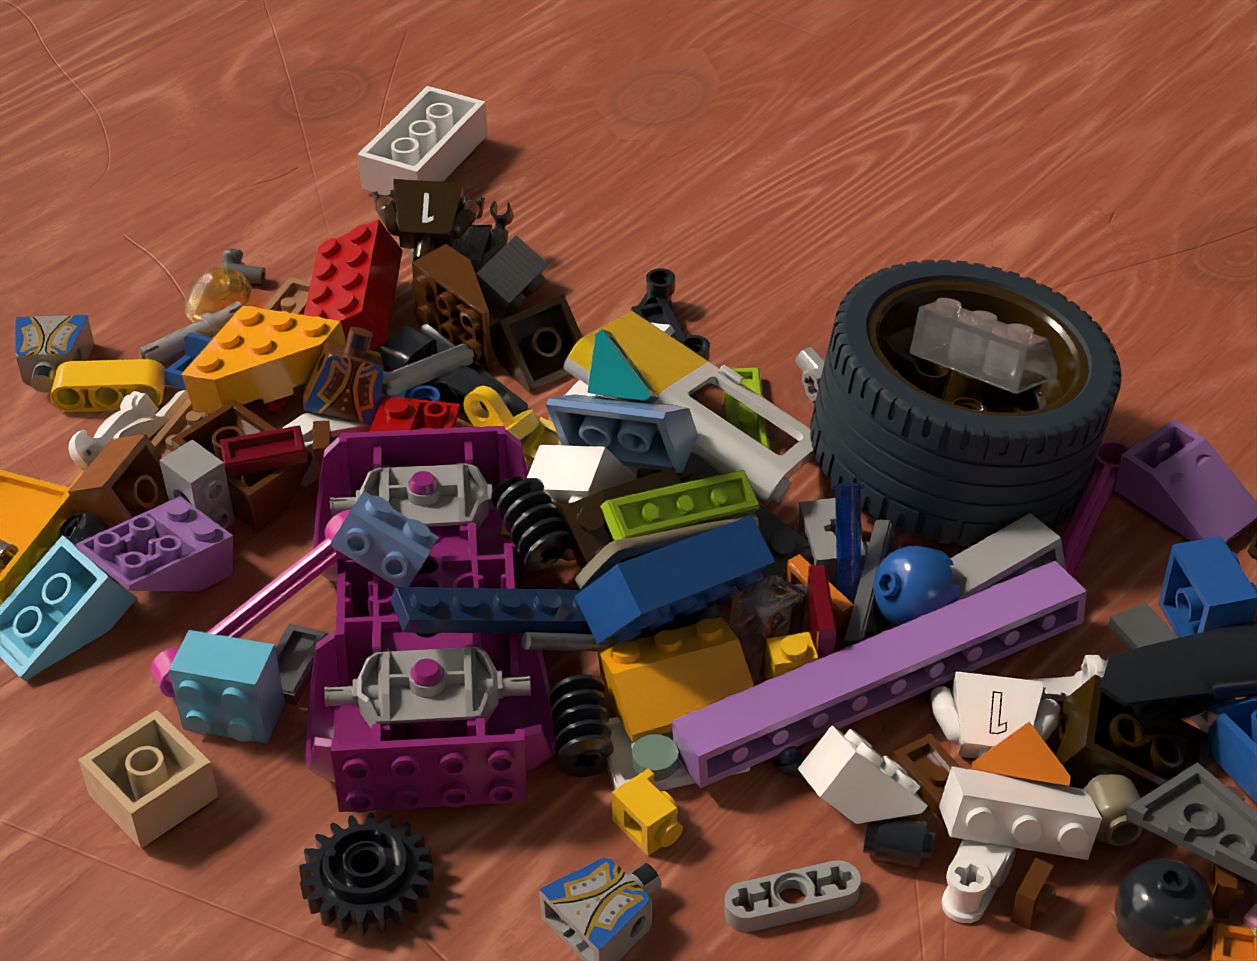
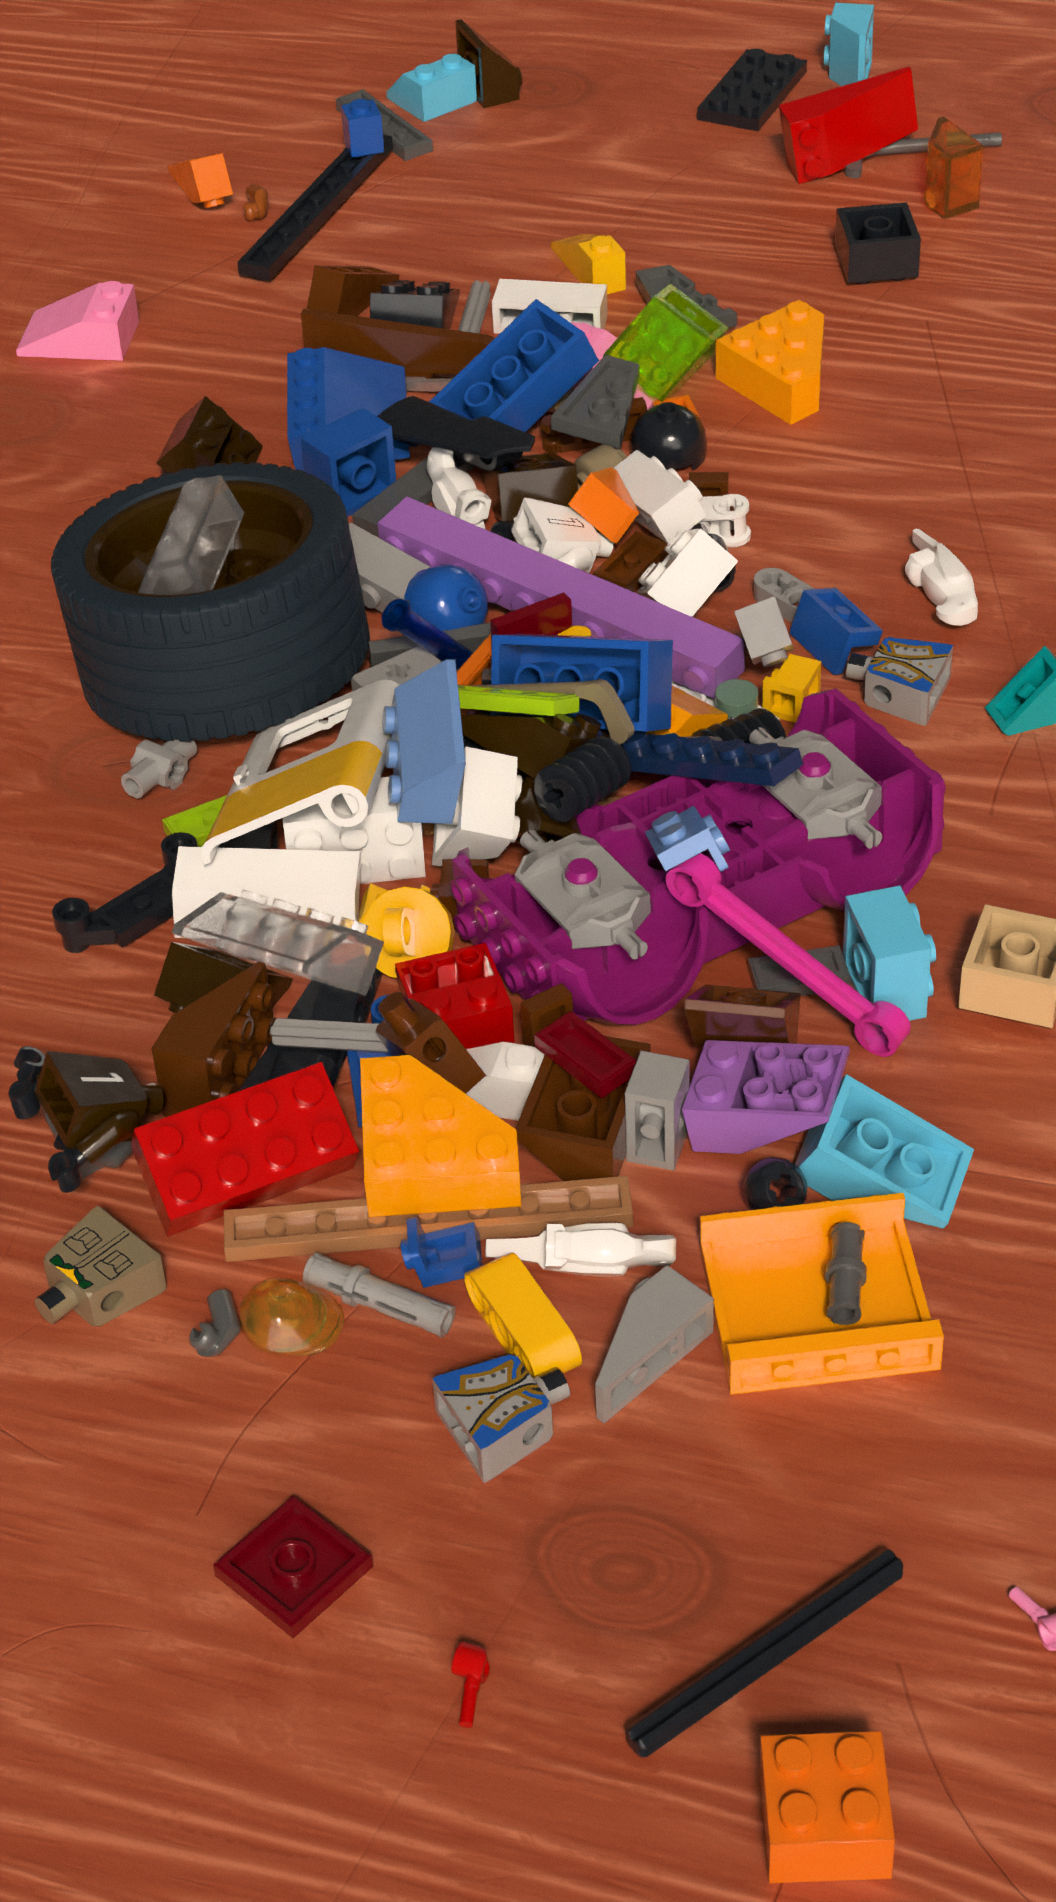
camera: 115 degrees left, 0 degrees up
dark orange slope [68,434,169,529] -> none
black gear [299,813,434,936] -> none
dark grey brick [476,235,548,318] -> none
teal slope [587,329,660,403] -> none
none -> dark tan torso [34,1206,167,1327]
none -> clear slope [172,889,384,996]
none -> dark red tile [213,1495,373,1638]
none -> light grey slope [595,1265,714,1424]
none -> reddish brown slope [684,984,801,1047]
none -> light grey slope [734,596,794,667]
none -> blue panel [790,588,883,675]

